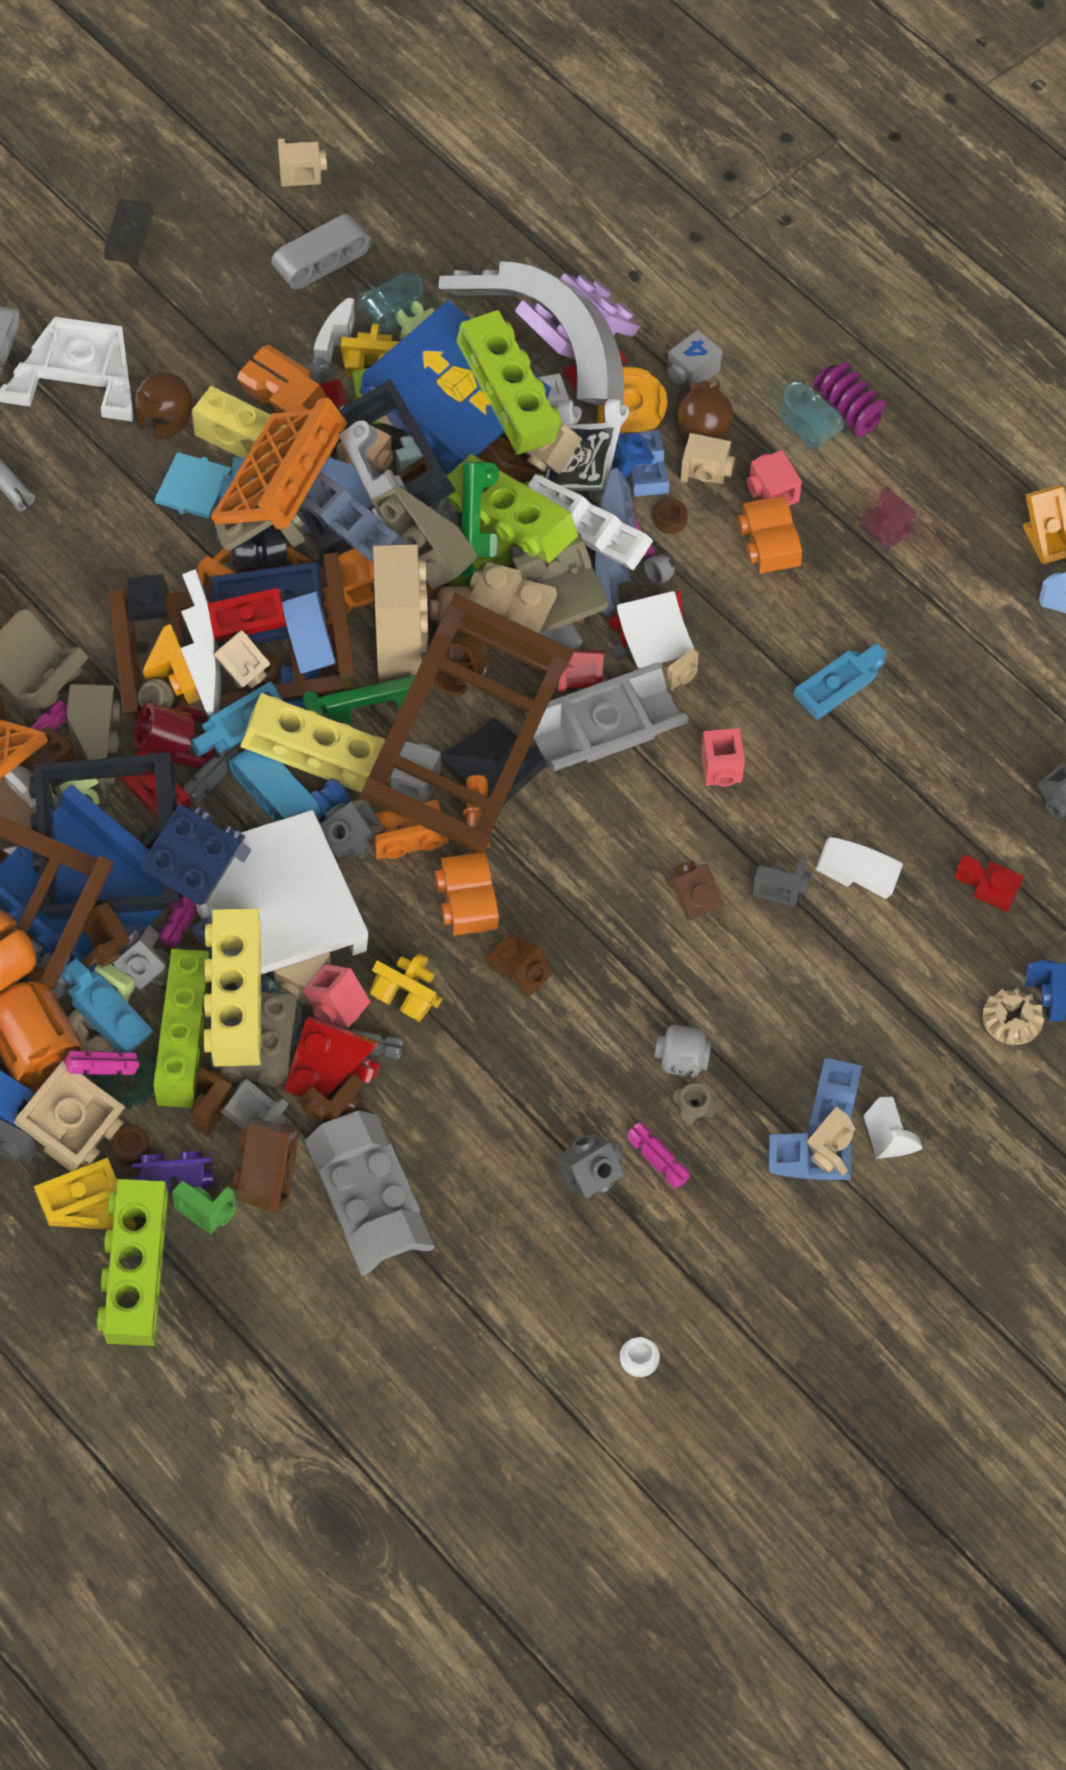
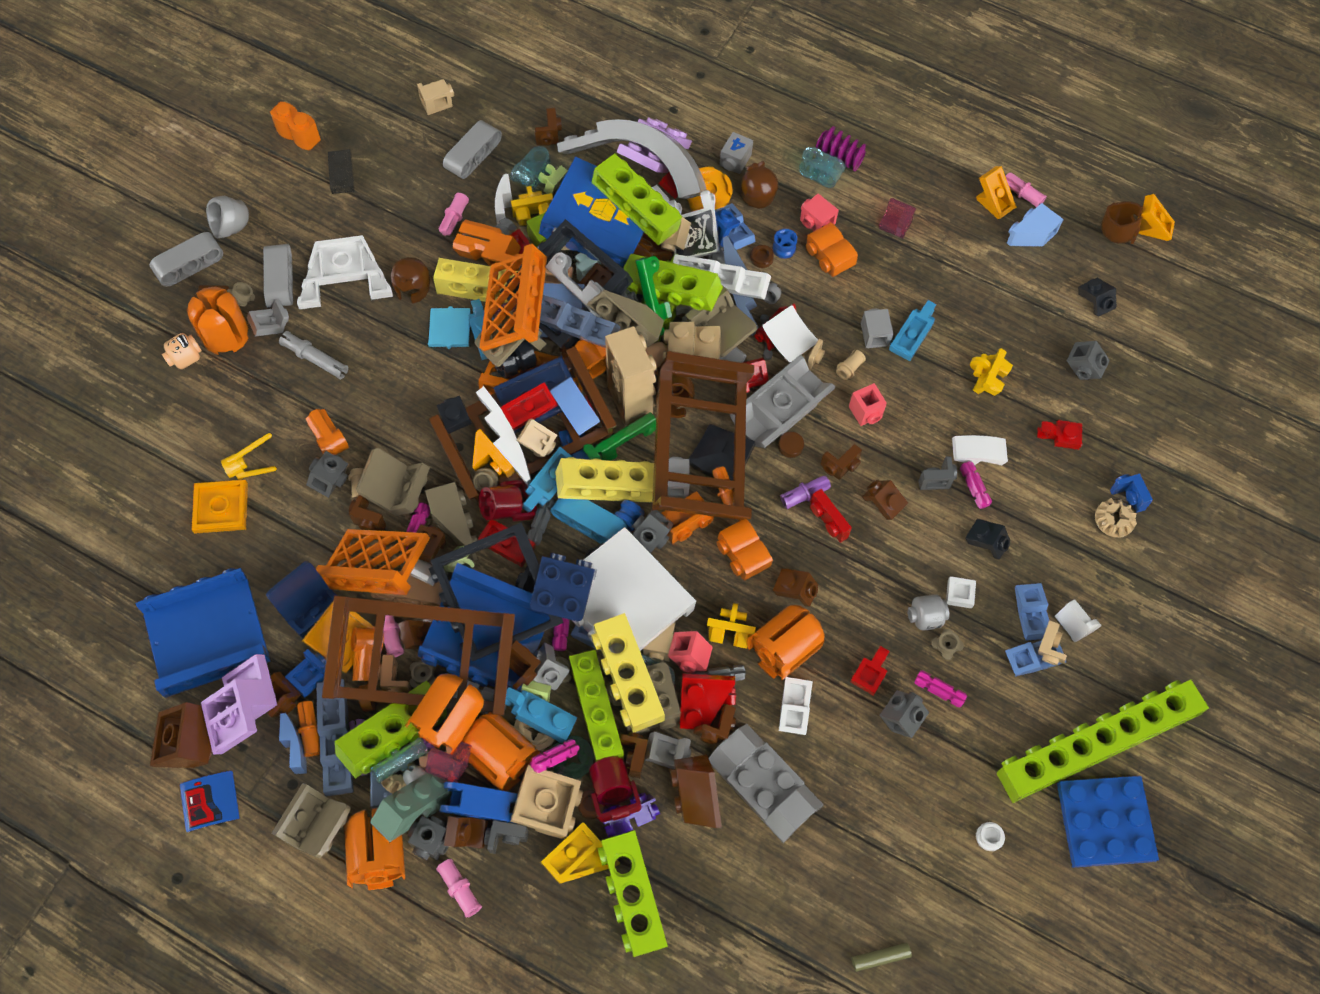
camera: 20 degrees left, 5 degrees up
bright green bracket [172,1180,236,1235] -> none
tan brick [681,433,735,484] -> none
none -> orange brick [270,101,321,150]
none -> bright pink axle [439,193,469,236]
none -> reddish brown bracket [535,108,562,146]
none -> dark red piece [589,757,642,822]
none -> orange cylinder [747,605,825,680]
none -> blue wheel [773,229,797,259]
none -> reddish brown tile [778,432,804,458]
none -> white slope [779,677,813,735]
none -> medium lavender axle [780,476,831,509]
none -> red plate [810,489,852,543]
none -> reddish brown bracket [821,444,862,480]
none -> tan pin [836,350,866,380]
none -> red plate [850,646,890,696]
none -> olive piece [851,943,912,972]
none -> light grey brick [861,308,893,348]
none -> white plate [946,577,976,608]
none -> dark pink axle [960,461,992,509]
none -> black bracket [965,518,1010,560]
none -> yellow hips [970,348,1013,396]
none -> lime brick [996,680,1209,803]
none -> blue plate [1057,776,1159,868]

